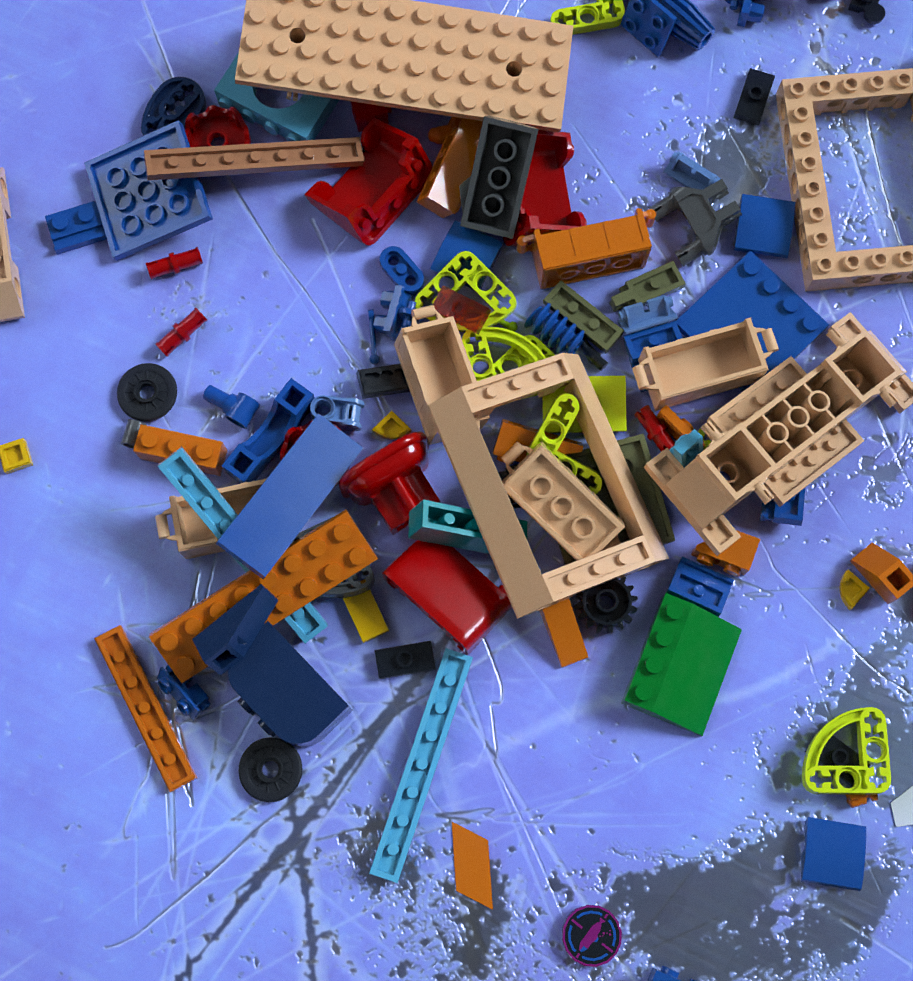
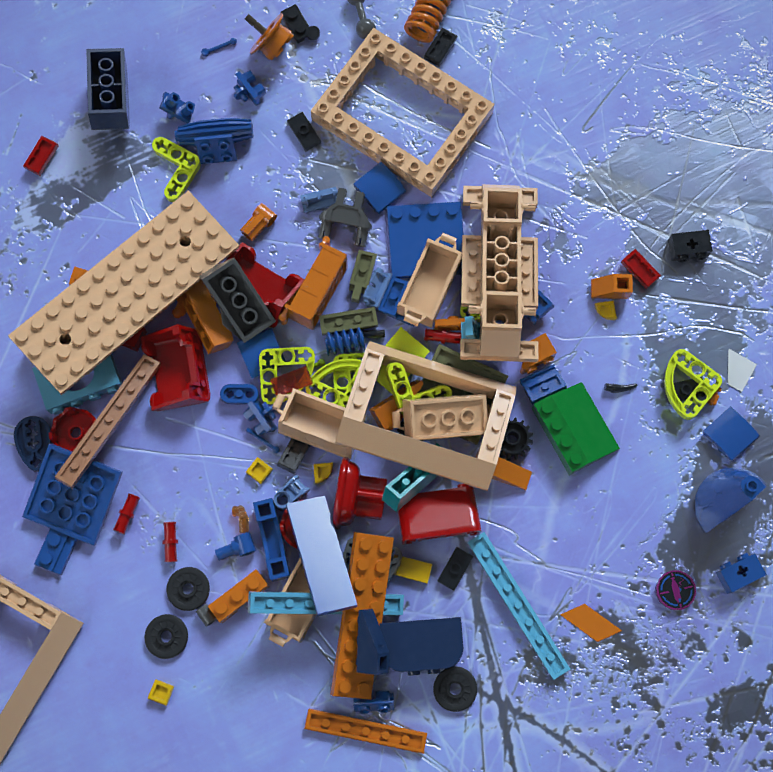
camera: 50 degrees left, 0 degrees up
none -> black wheel [144,614,188,659]
none -> clear orange arm [232,505,249,533]
none -> orange piece [240,203,277,241]
none -> yellow tile [246,457,273,484]
none -> black helmet [604,383,638,393]
none -> blue cone [695,468,766,533]

